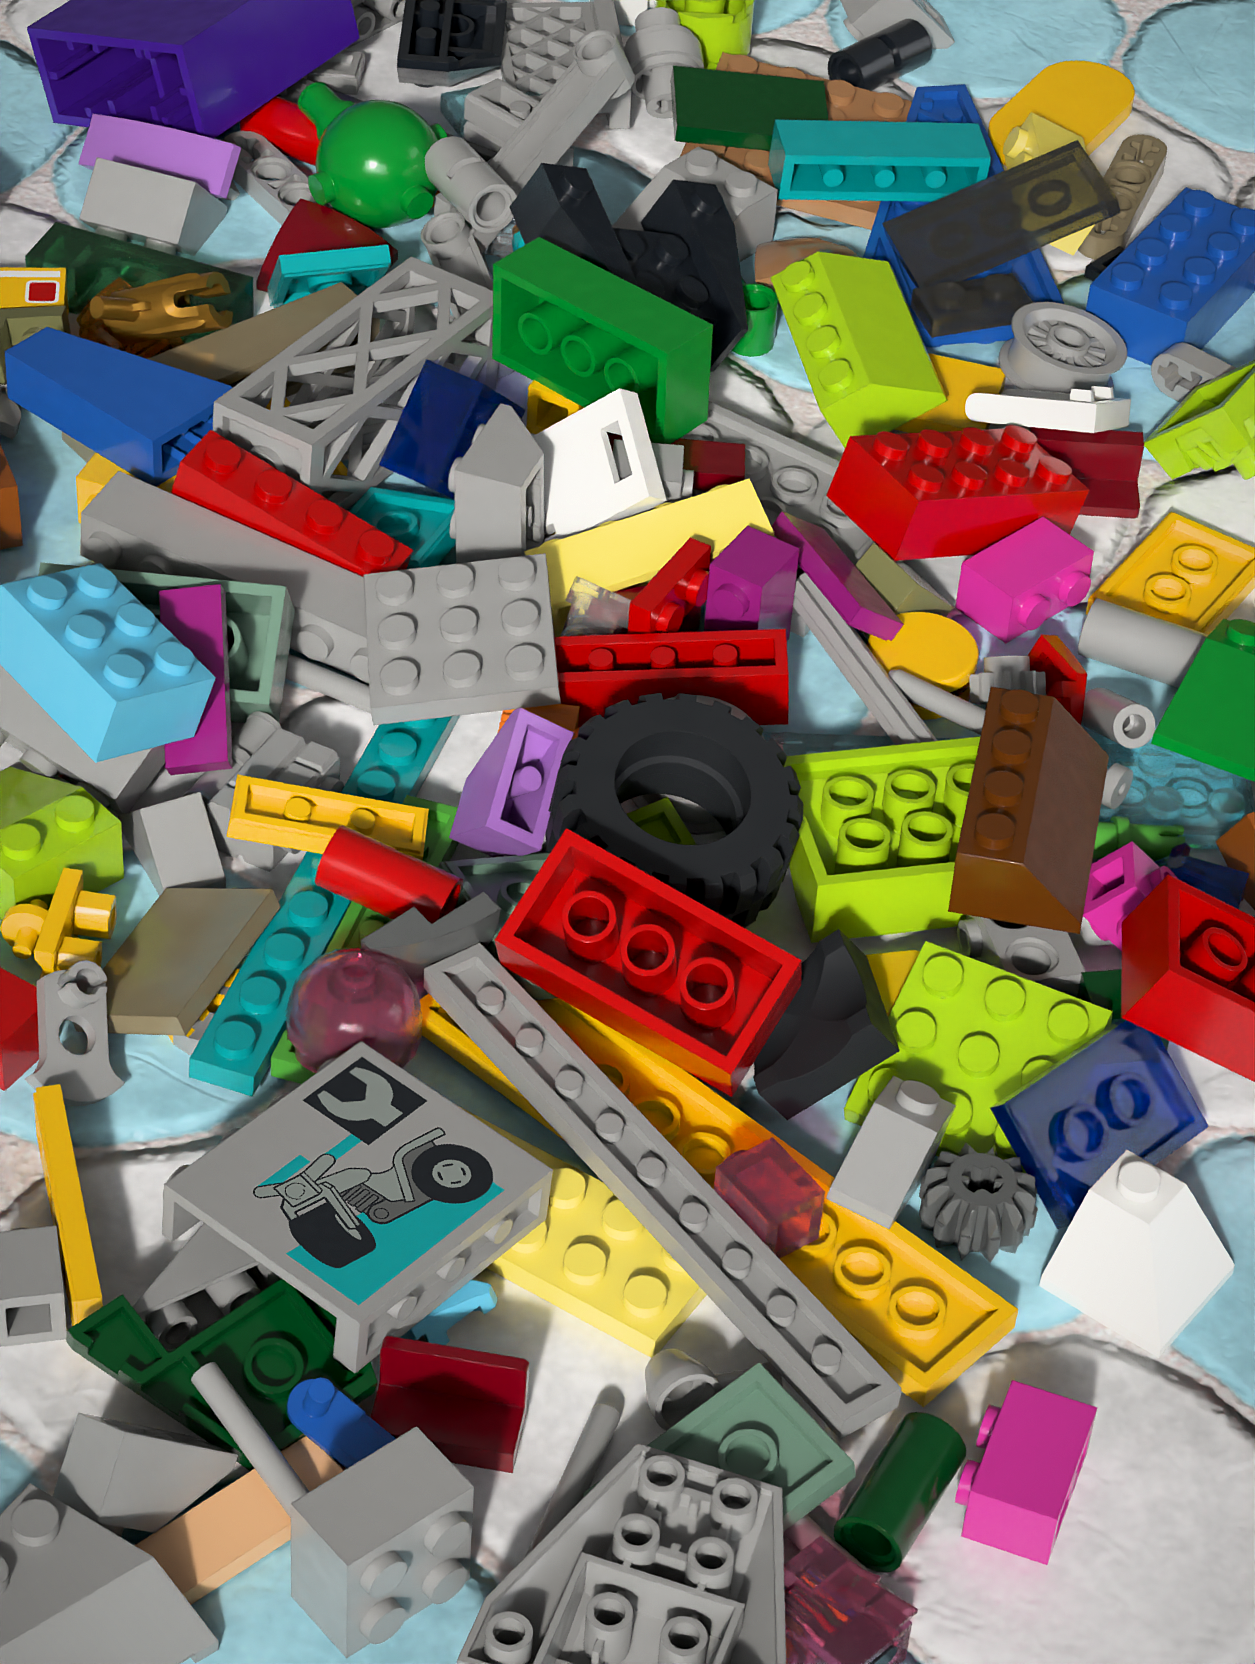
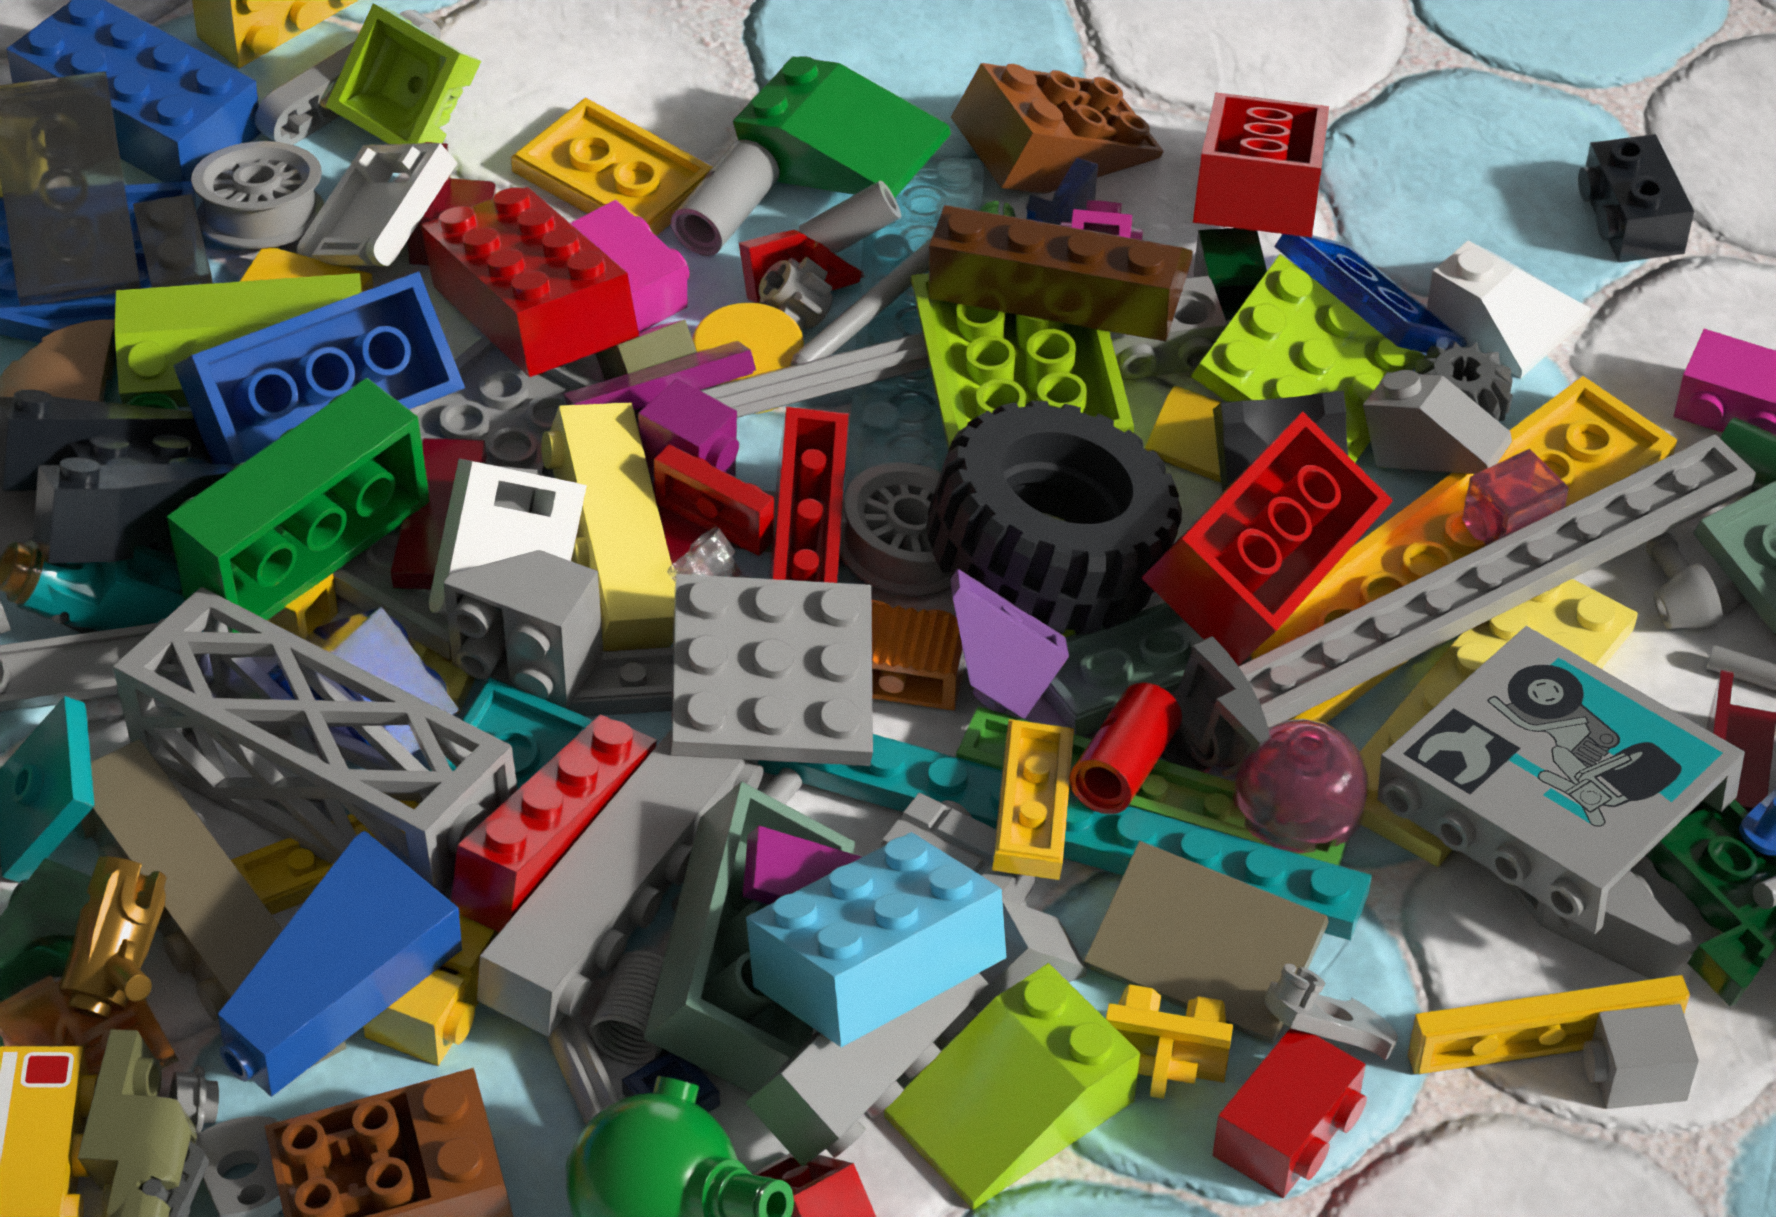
camera: 85 degrees left, 5 degrees up
none -> blue brick [173,271,465,464]

